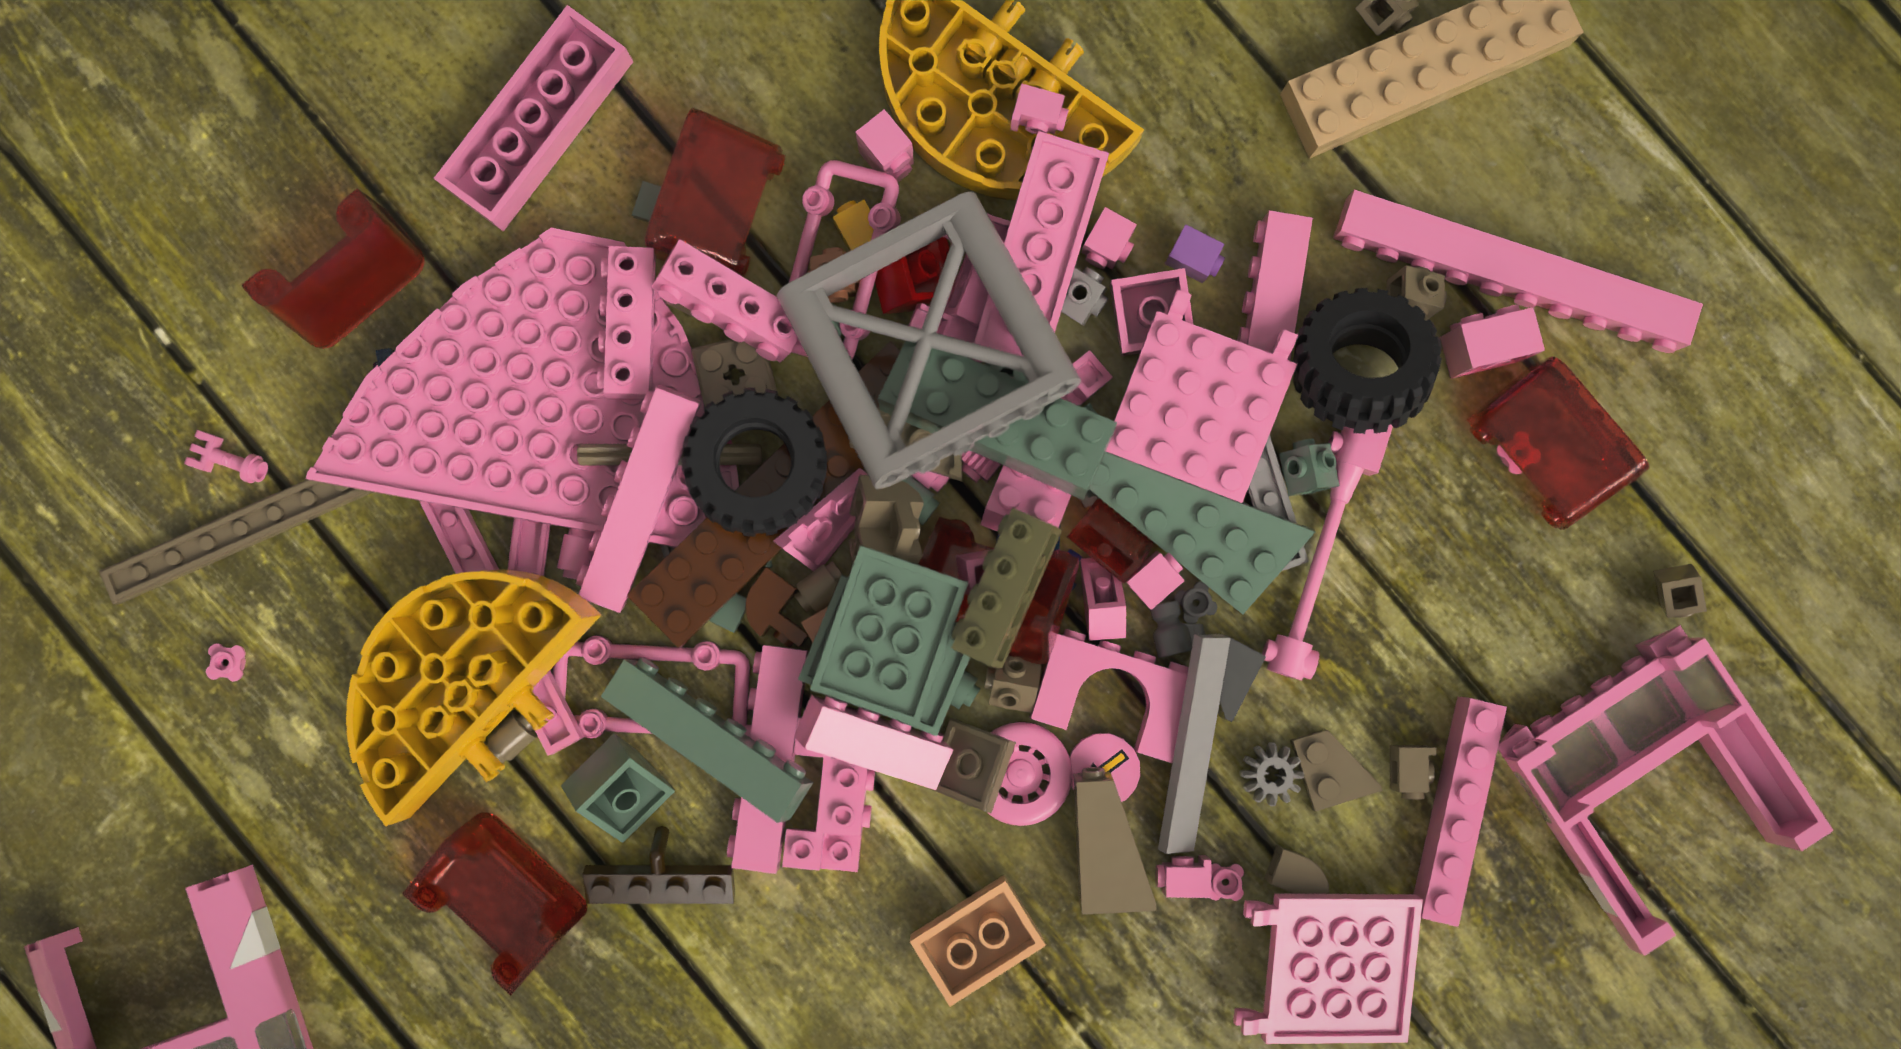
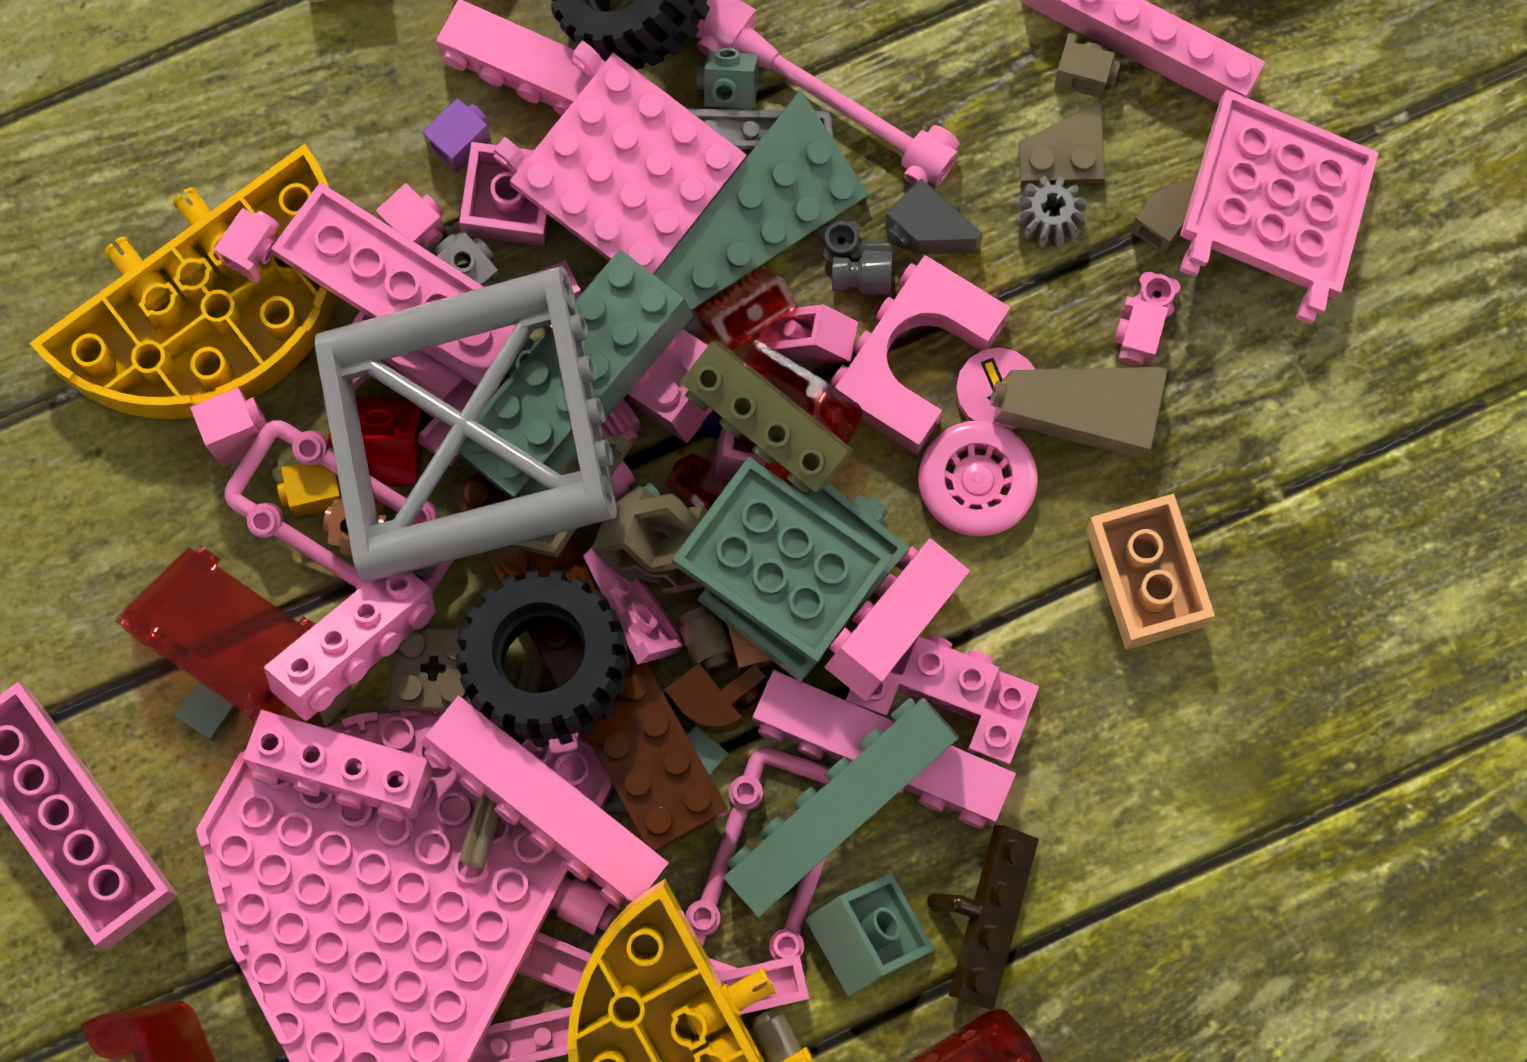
camera: 70 degrees left, 10 degrees down
dark tan tile [929,718,1016,813] -> none
dark tan brick [984,655,1042,713] -> none
bright pink brick [1123,551,1185,610] -> none
light grey tile [1158,634,1231,854] -> none

